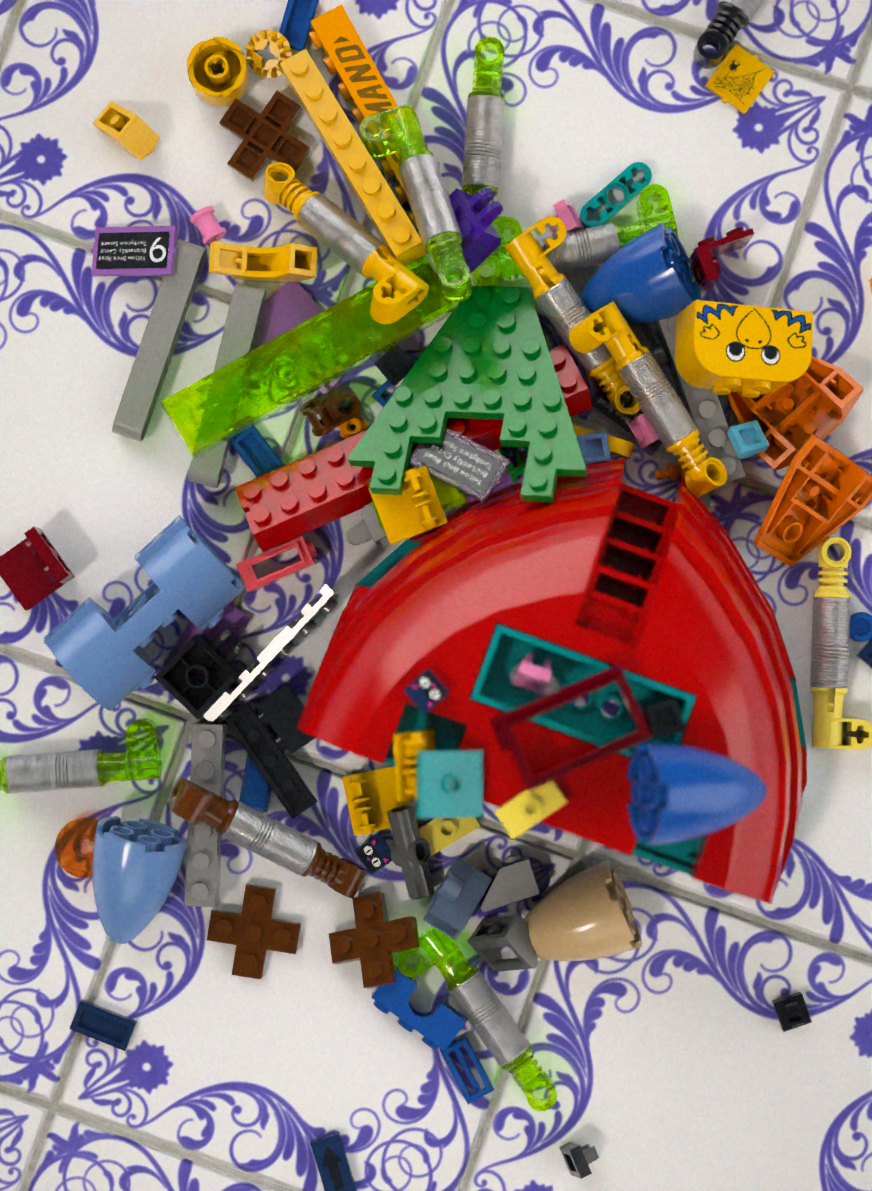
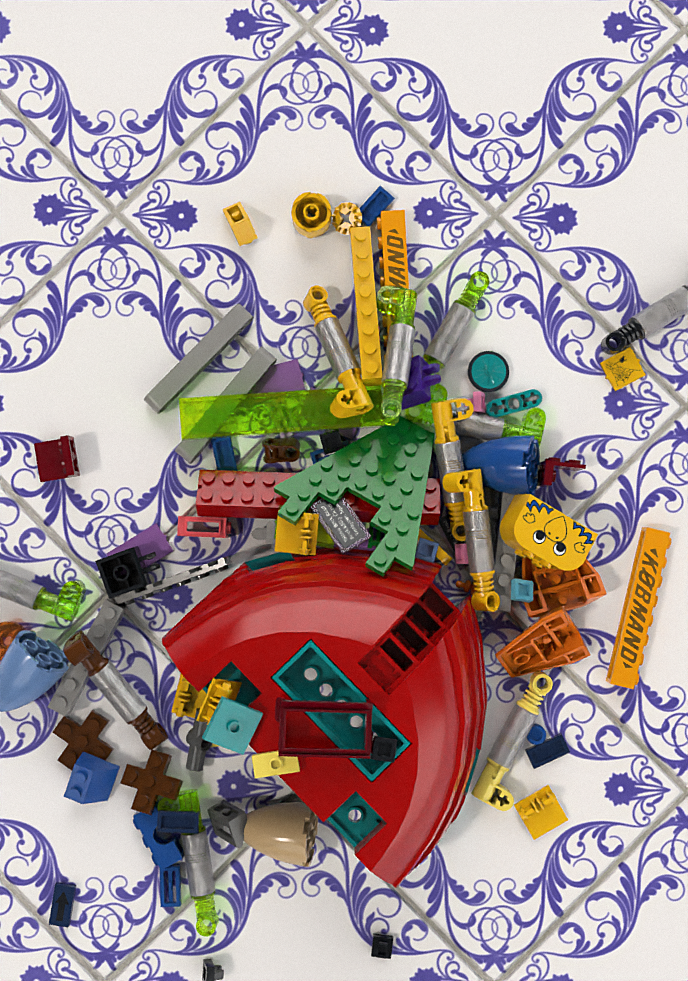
camera: 20 degrees right, 0 degrees up
medium blue cylinder [44,515,246,711] -> none
piece [91,226,178,276] -> none
bright pink bush [189,206,227,246] -> none
yellow arch [209,241,318,282] -> none
reddish brown plate [219,90,310,182] -> none
black tile [225,703,318,819] -> none
blue tile [239,753,272,812] -> none
black brick [257,684,315,755] -> none
light orange plate [338,414,368,439] -> none
tile [355,833,393,875] -> none
tile [404,668,450,715] -> none
sand blue piece [423,857,492,940] -> none
light grey slope [480,854,540,913] -> none
bright pink tile [512,653,552,696] -> none
blue cylinder [626,743,767,845] -> none
none -> blue slope [63,752,120,804]
none -> dark blue tile [157,810,200,834]
none -> teal wheel [468,351,509,392]

